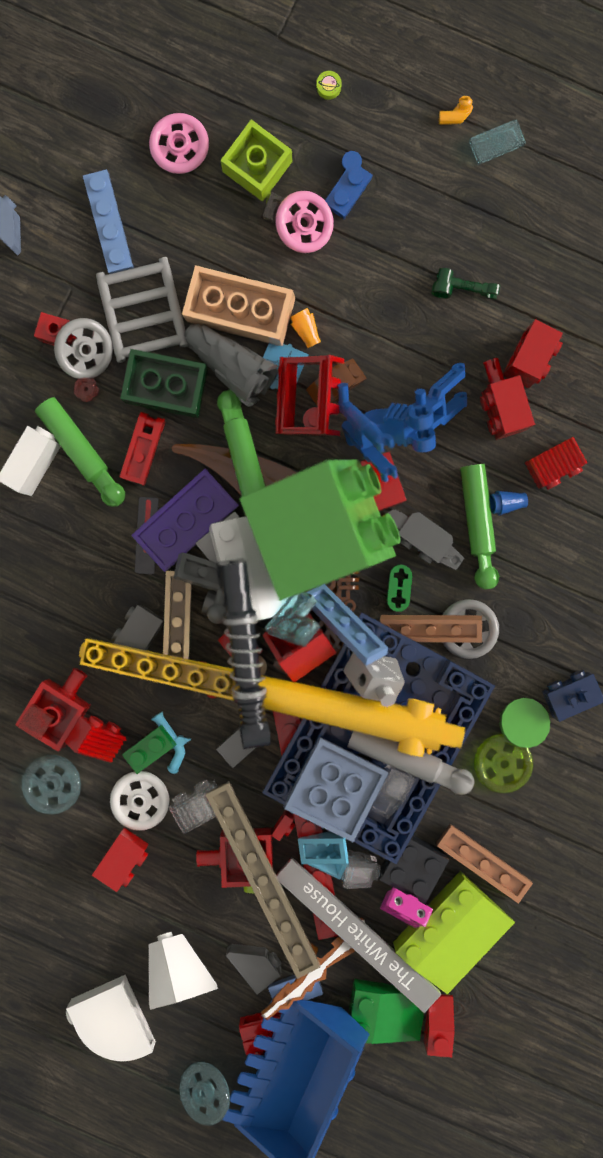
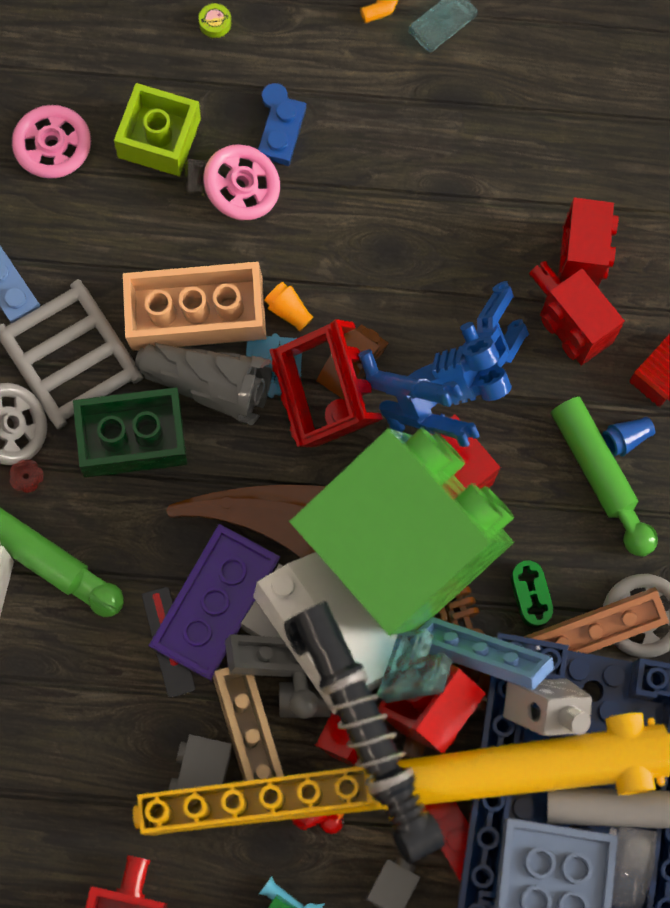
camera: 30 degrees left, 15 degrees down
red plate [120,412,165,486] -> none
bright green piece [217,390,266,497] -> none
dark grey hinge [386,509,464,570] -> none
dark green brick [431,268,501,299] -> none

